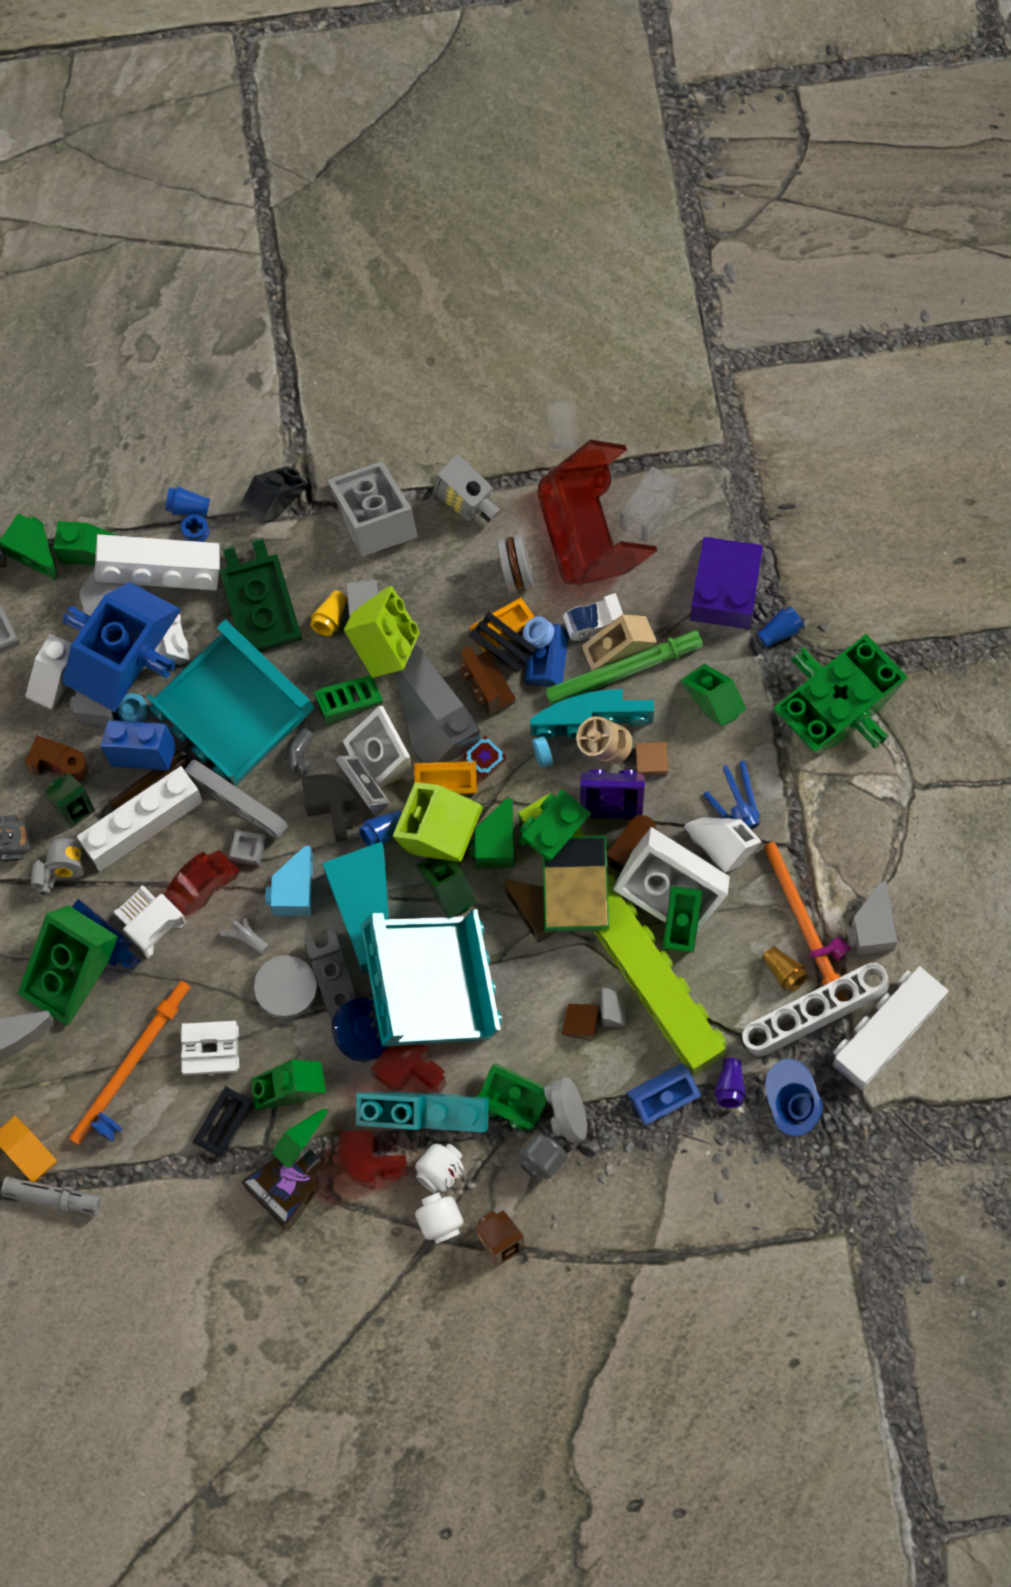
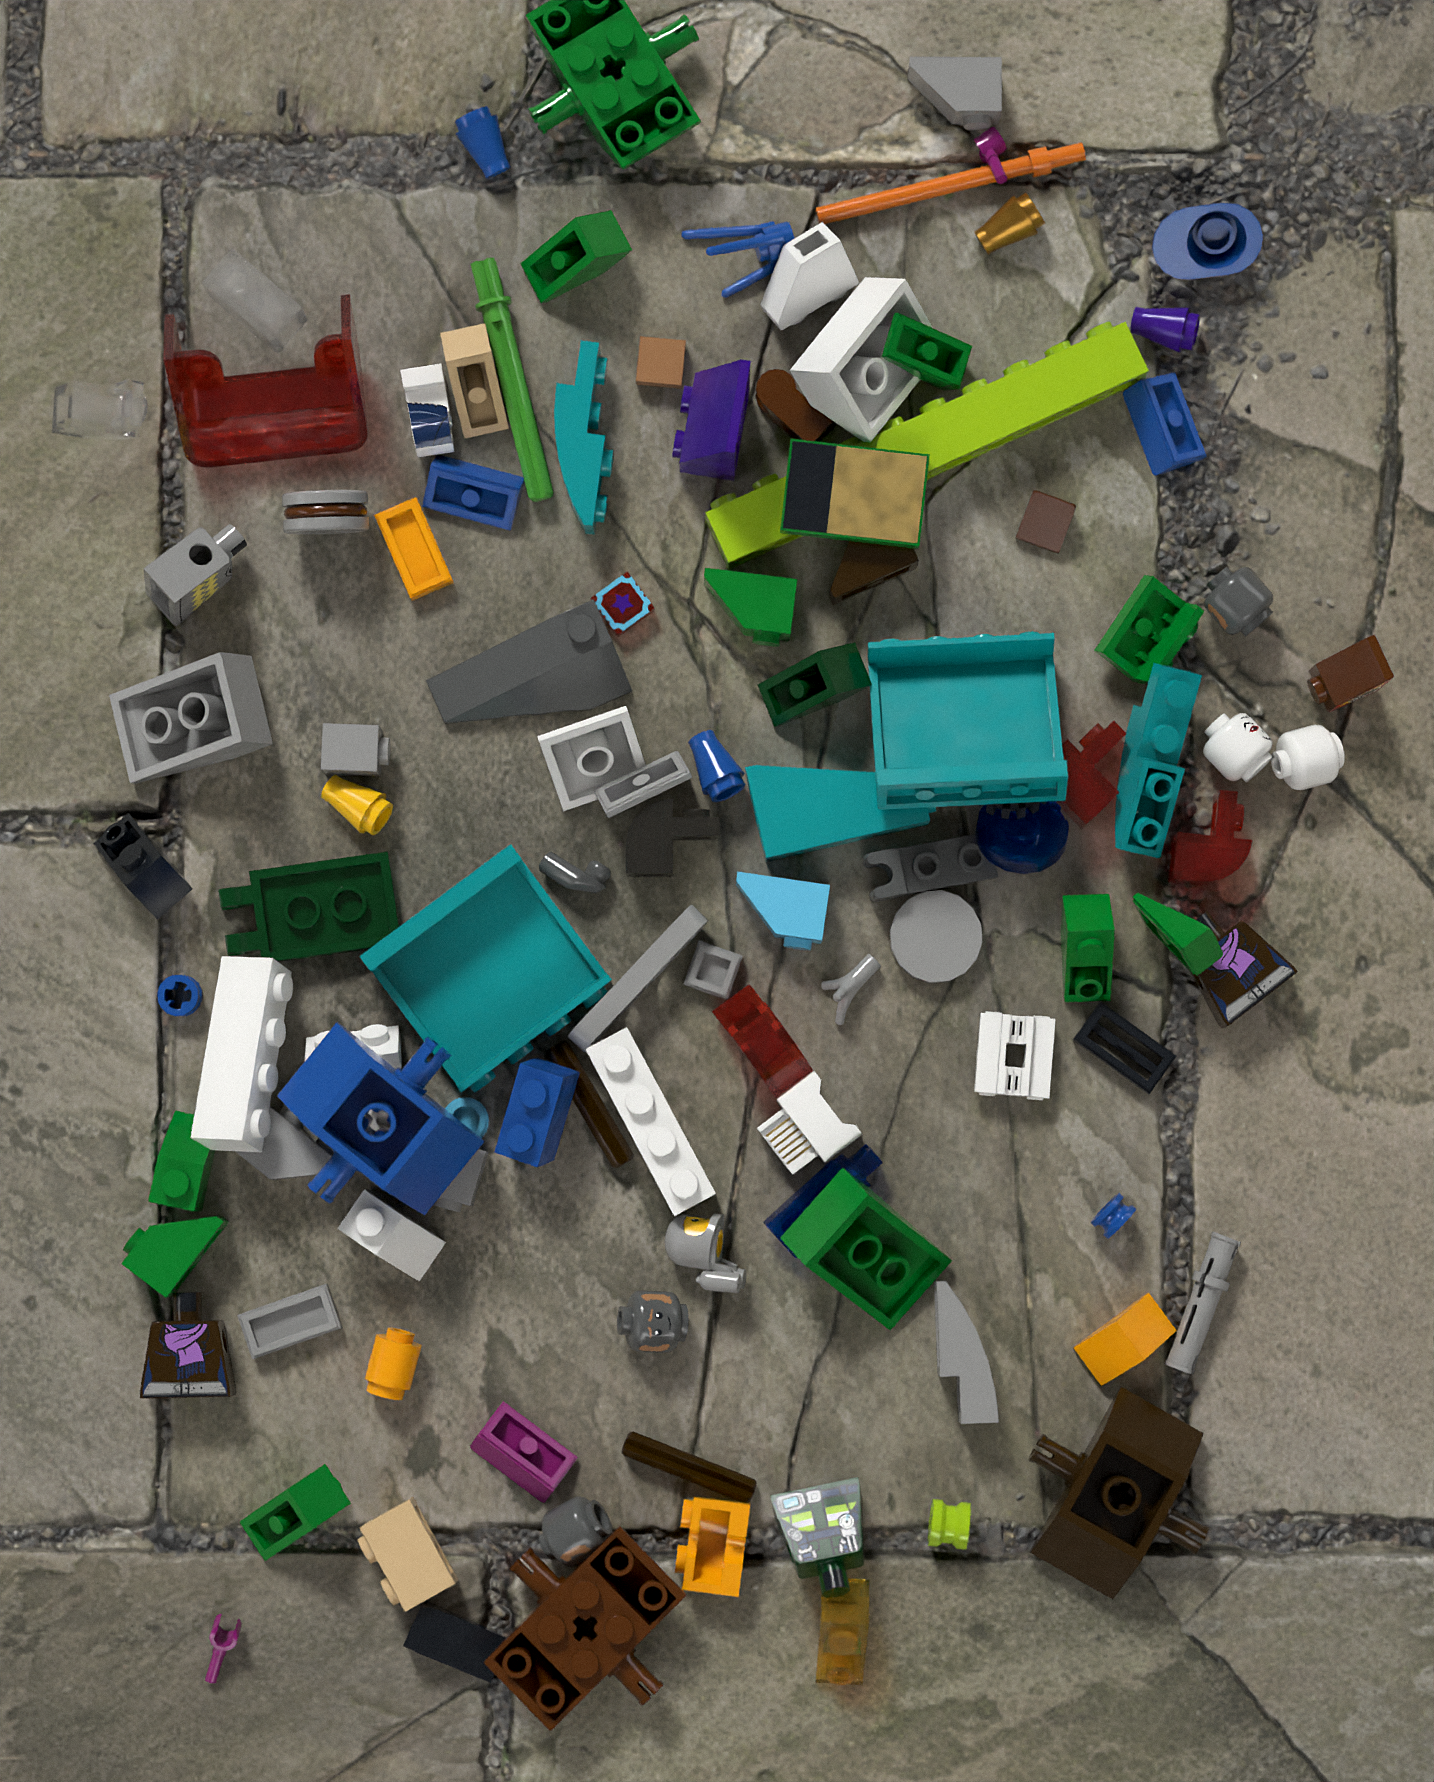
camera: 85 degrees left, 15 degrees up
reddish brown leg [25,735,89,782] -> none
dark green slope [44,773,95,829] -> none
orange bar [69,980,191,1146] -> none
blue cone [165,486,210,516] -> none
green slope [314,675,383,725] -> none
lime slope [344,586,420,678] -> none
lime slope [392,782,483,862] -> none
light orange tile [414,761,477,794] -> none
reddish brown bracket [458,646,516,716] -> none
black tile [469,611,536,674] -> none
green bracket [519,789,591,863] -> none
light blue tile [523,616,554,649] -> none
medium azure tile [532,736,553,769] -> none
light grey tile [544,1077,587,1143] -> none
tan wheel [576,716,632,765] -> none
light grey slope [600,988,626,1028] -> none
dark purple slope [690,537,763,629] -> none
white beam [742,963,889,1057] -> none
white brick [832,966,949,1091] -> none

